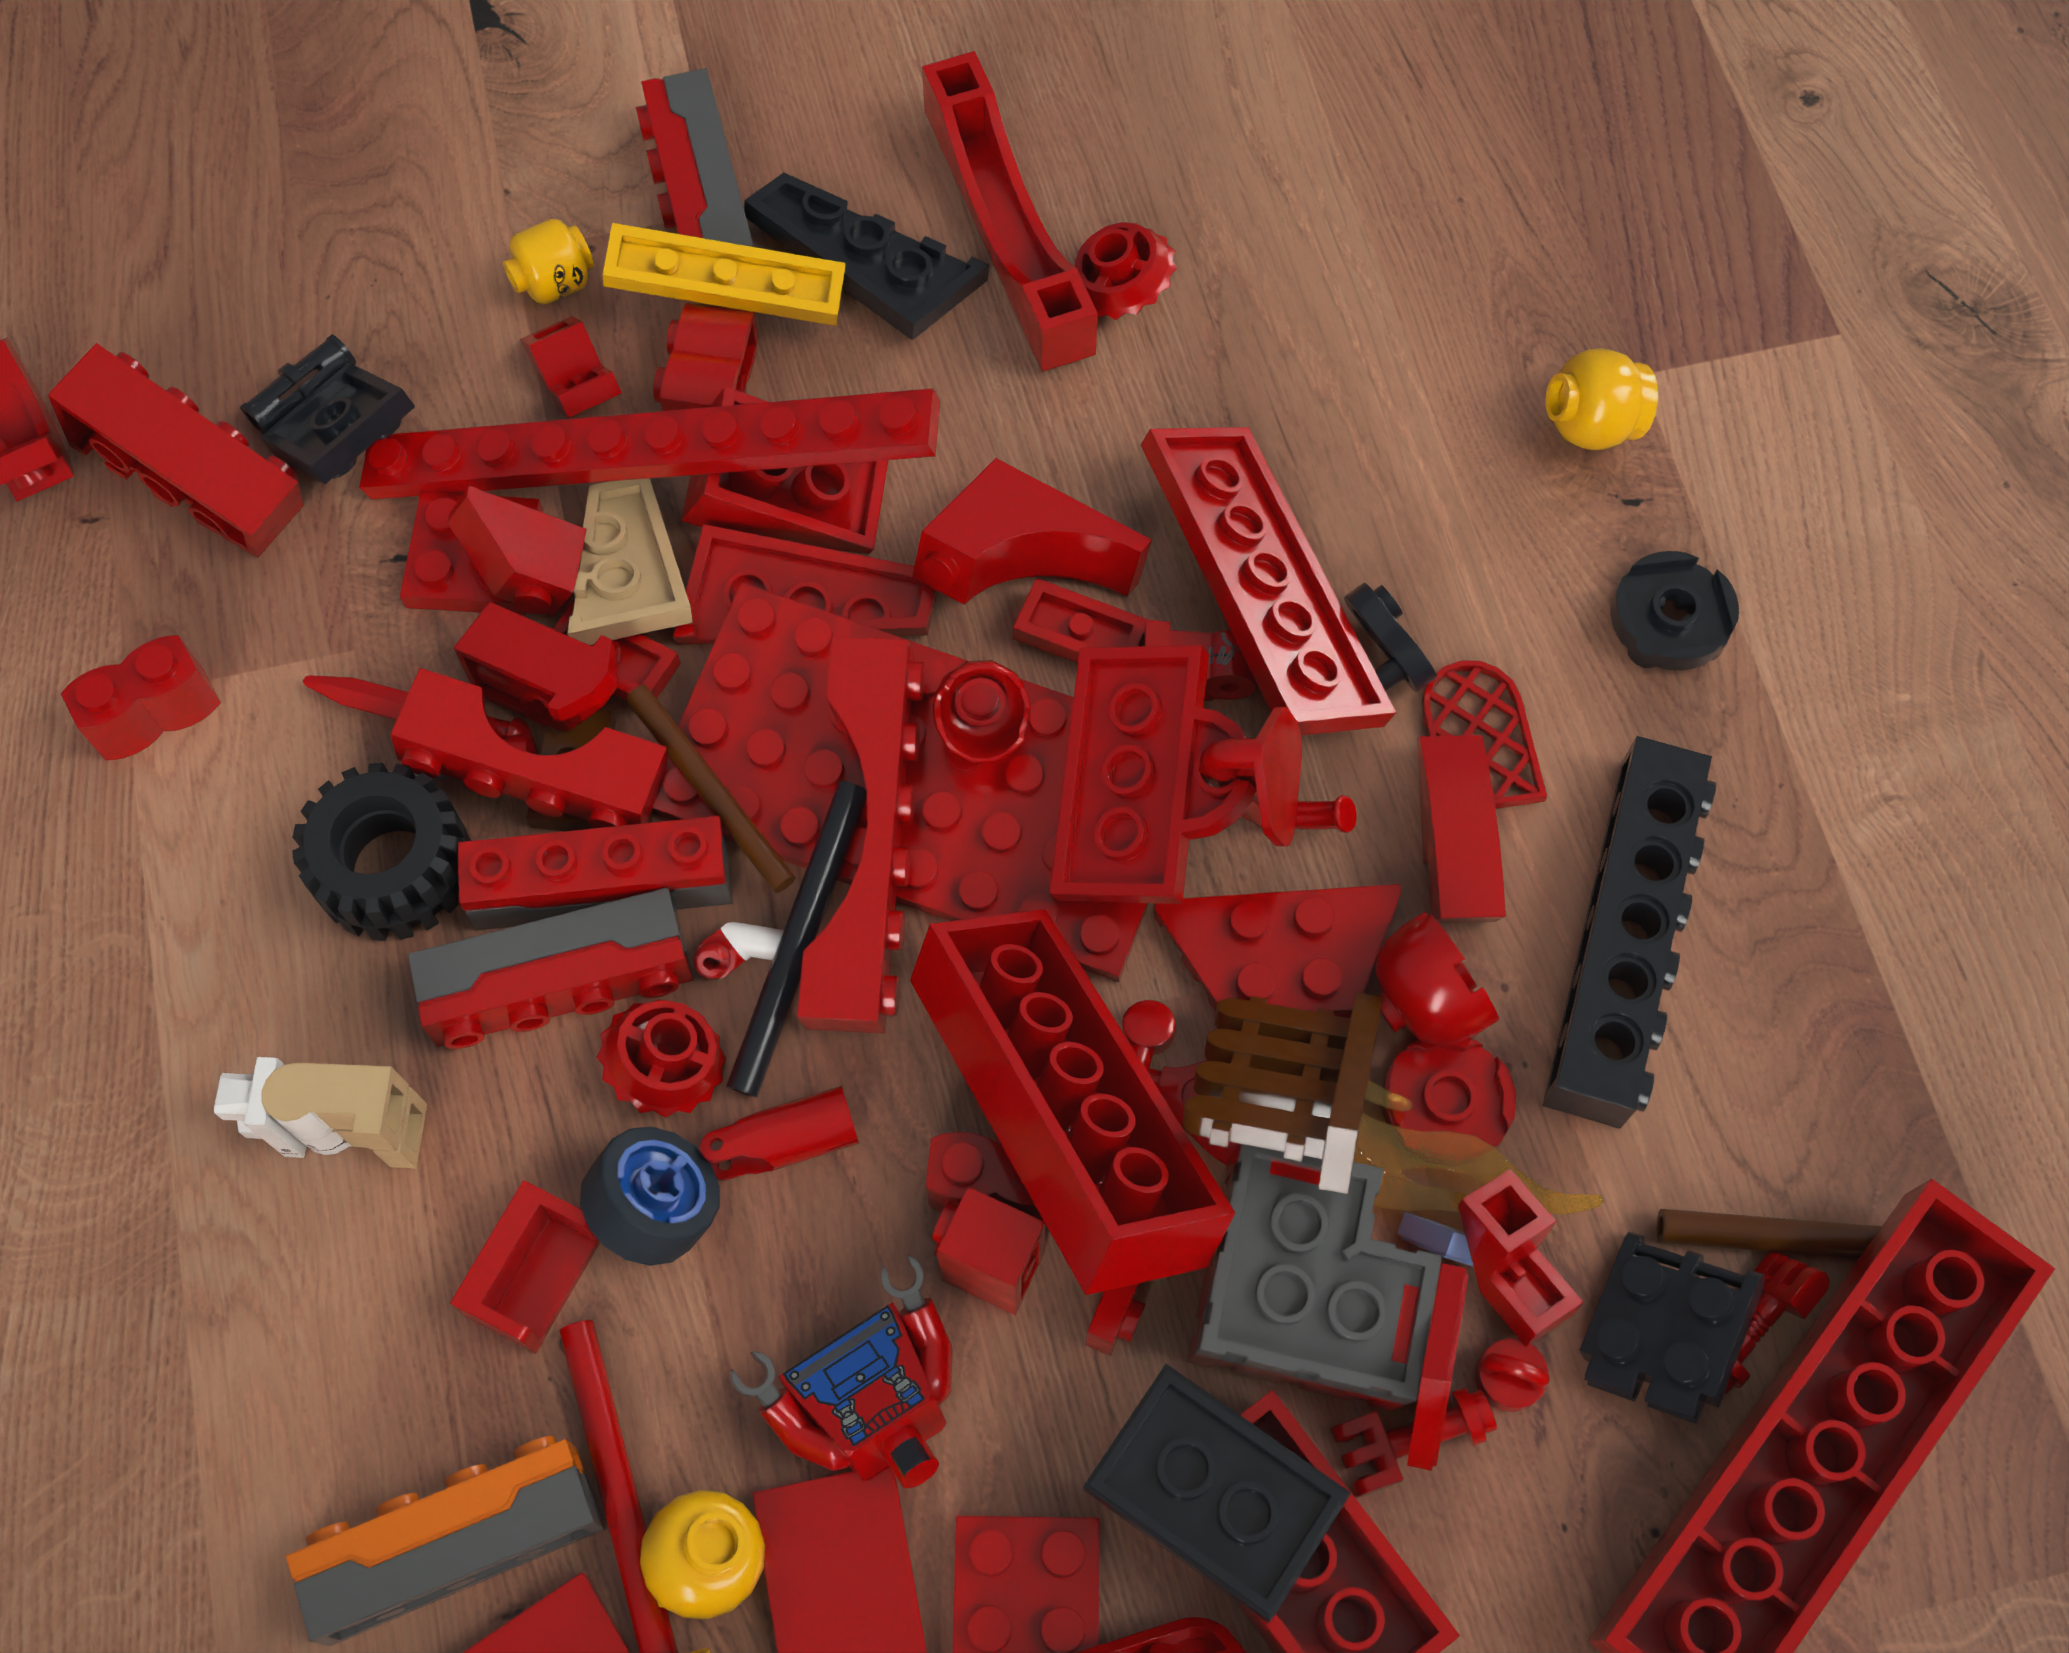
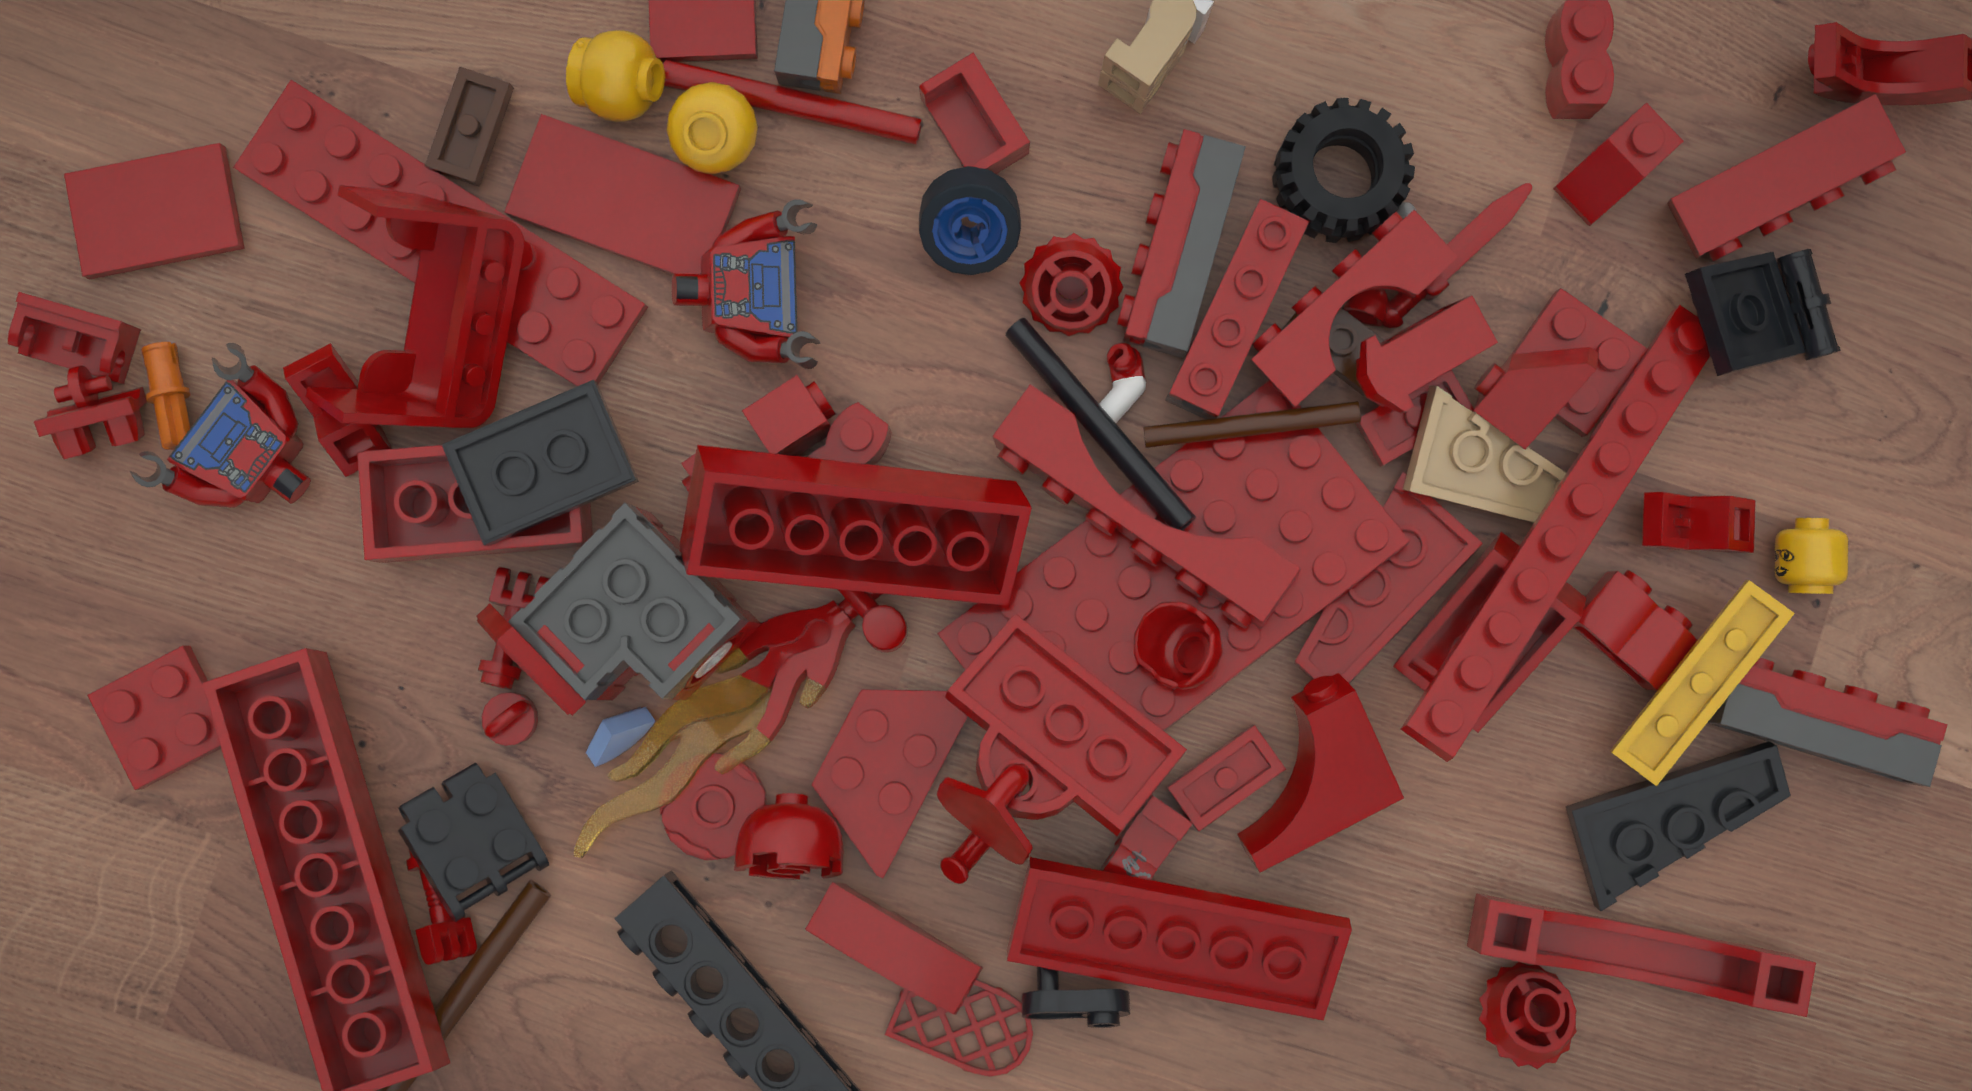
camera: 125 degrees right, 20 degrees up
red piece [700,1085,859,1181] -> none
reddish brown fence [1182,992,1383,1194] -> none
red slope [1458,1169,1583,1347] -> none
none -> red slope [1553,102,1684,226]

